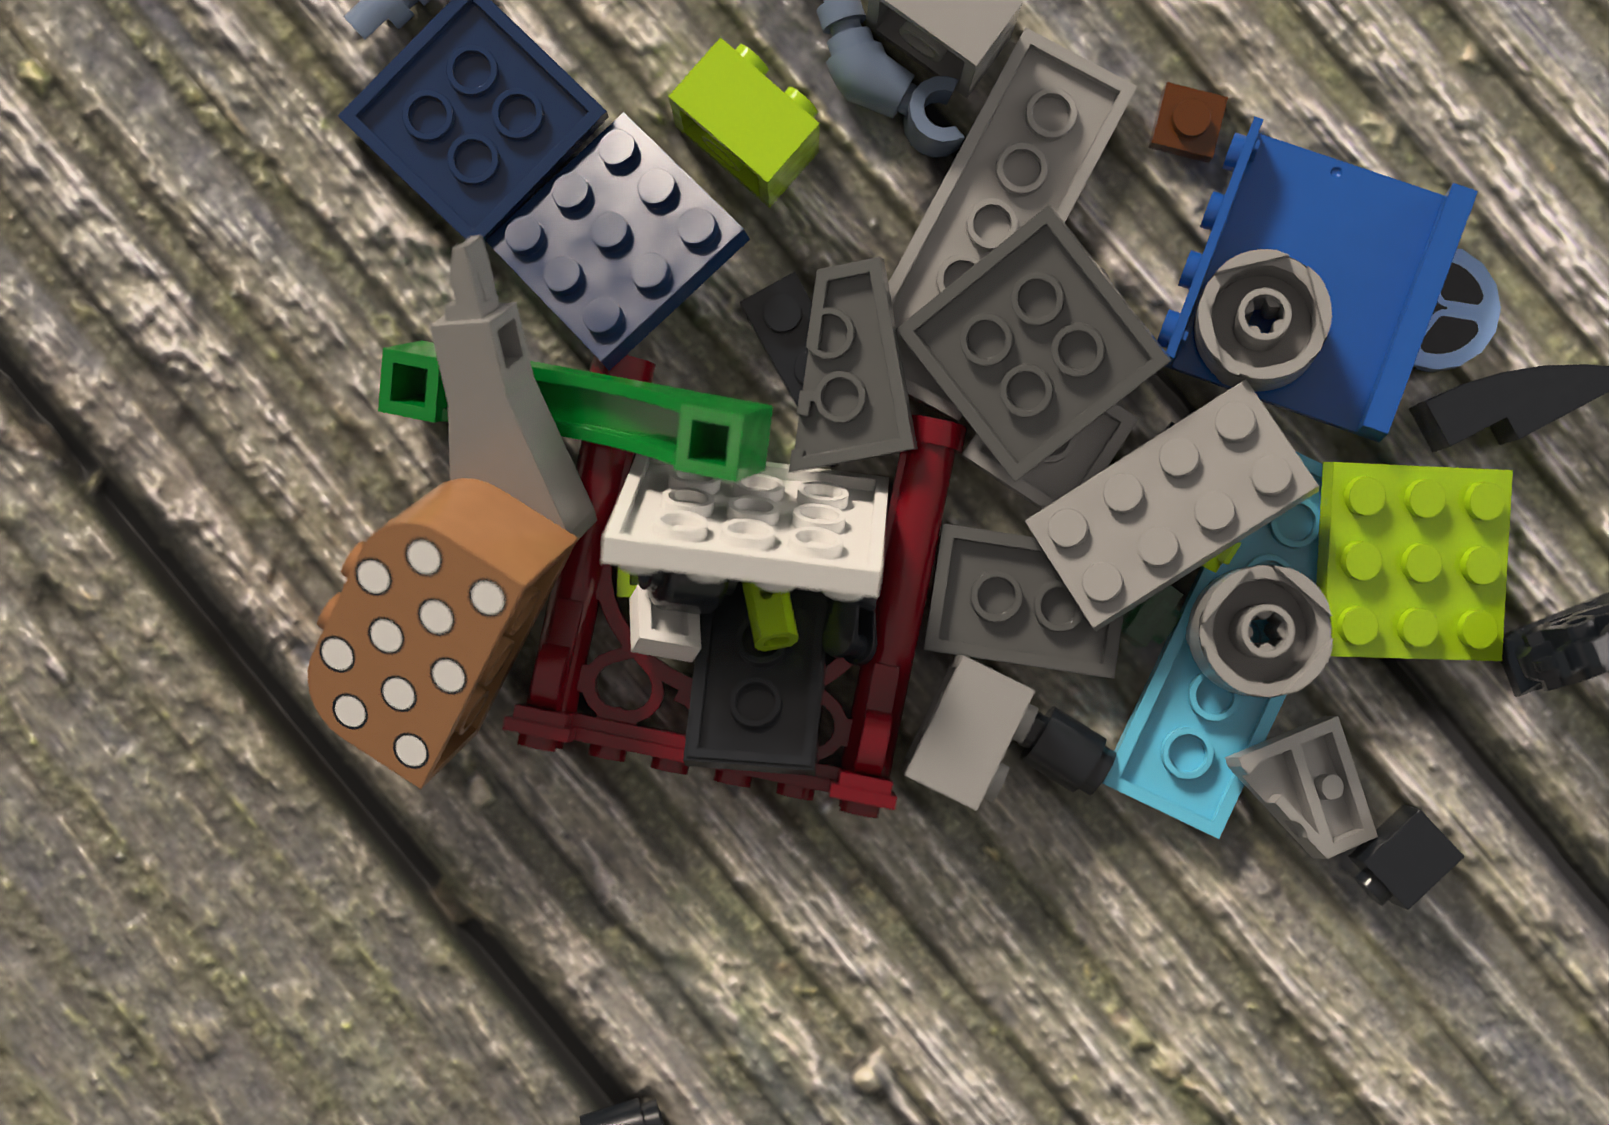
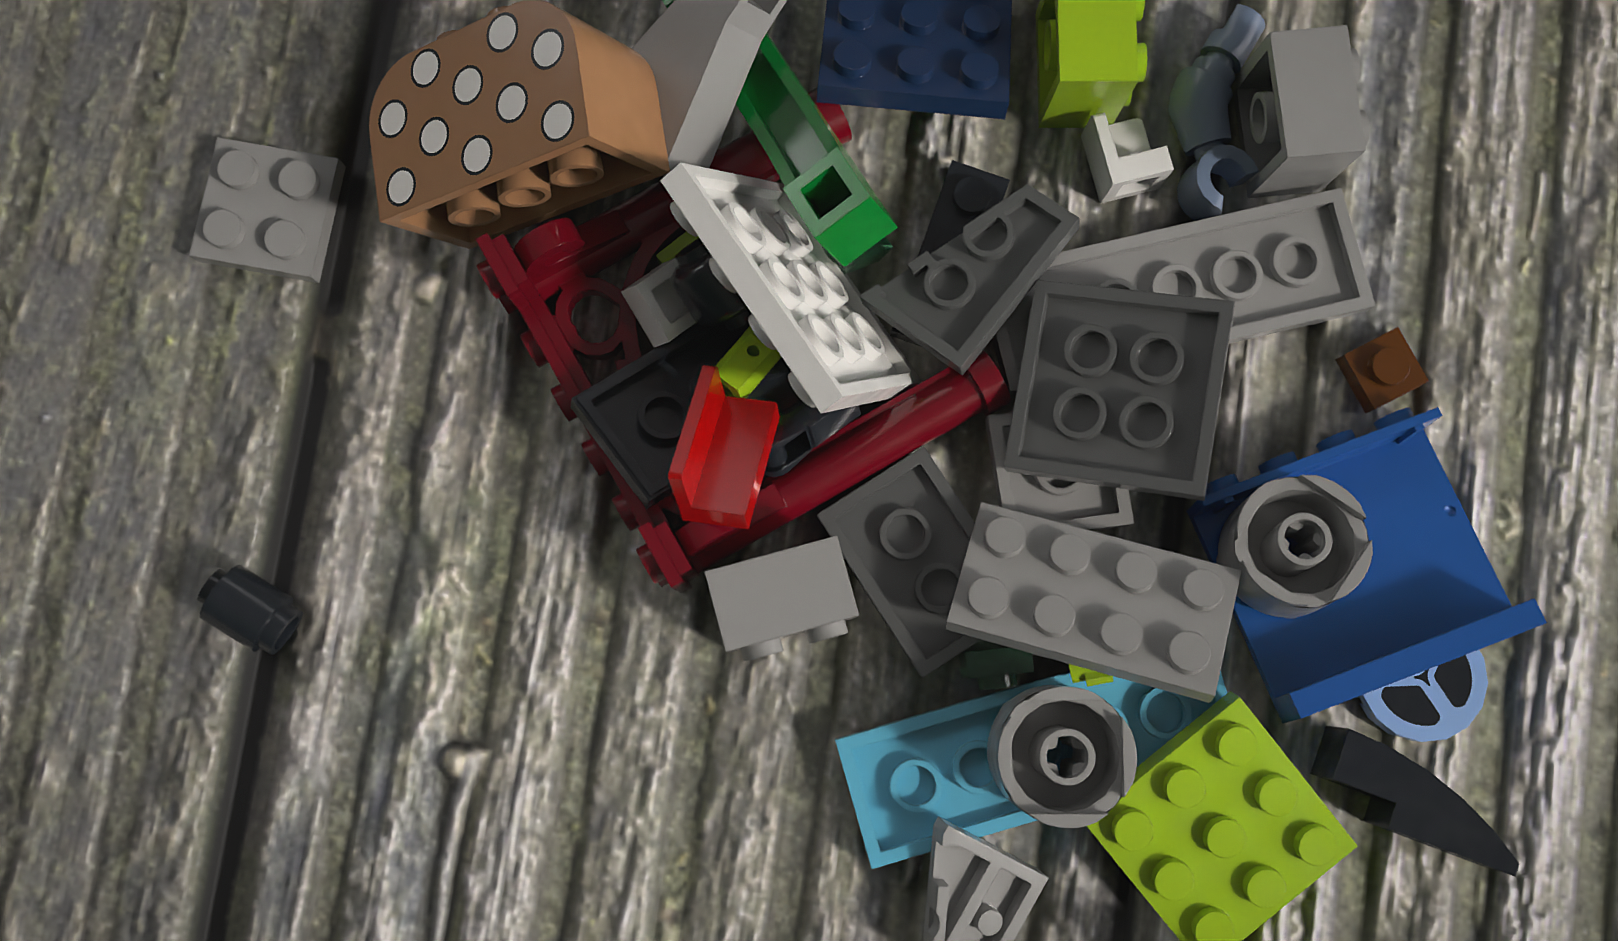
camera: 45 degrees right, 5 degrees down
black brick [1016,706,1117,795] -> none
none -> light grey plate [189,137,346,283]
none -> red panel [668,365,780,529]
none -> white panel [1081,113,1174,204]

